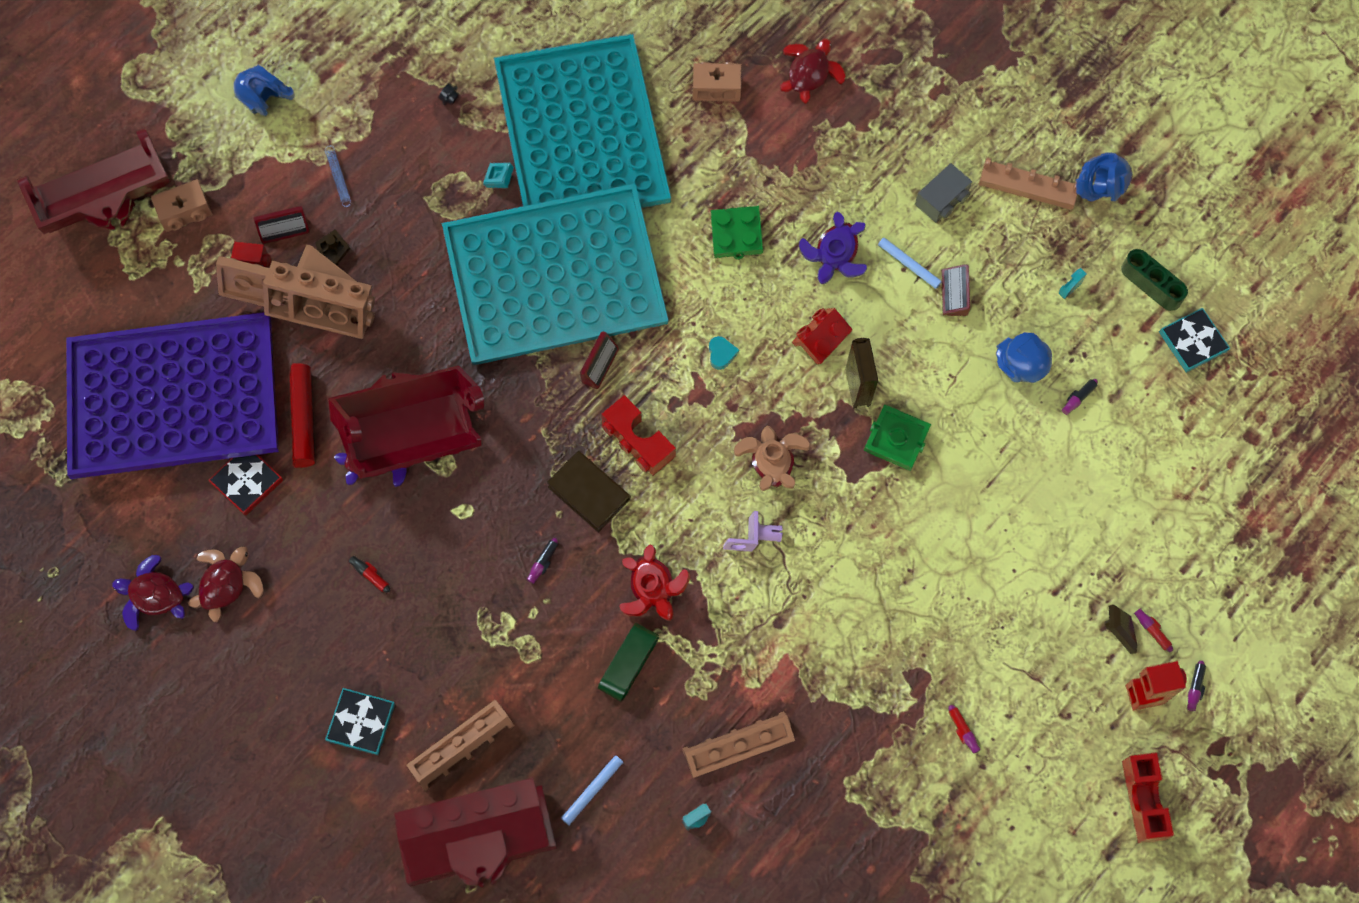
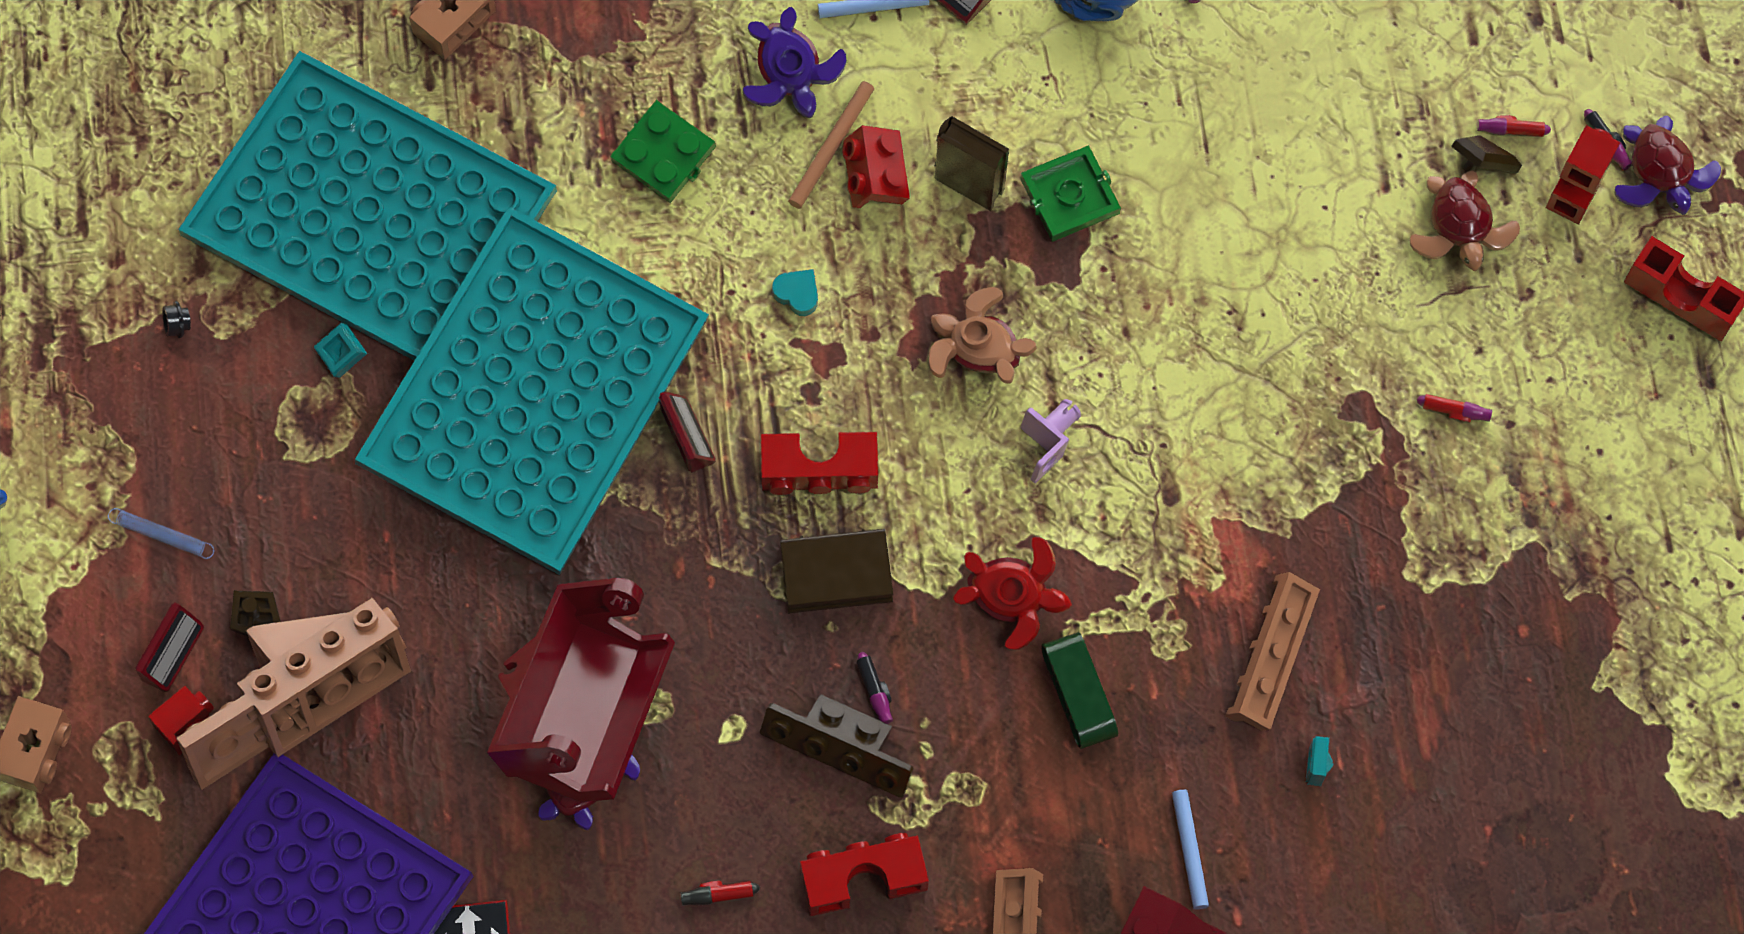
camera: 50 degrees left, 0 degrees up
red brick [289,363,315,468] -> none
none -> dark brown bracket [760,694,914,798]
none -> nougat bar [788,81,874,209]
none -> red arch [800,833,929,916]
none -> animal [1410,170,1520,271]
none -> animal [1614,116,1721,215]

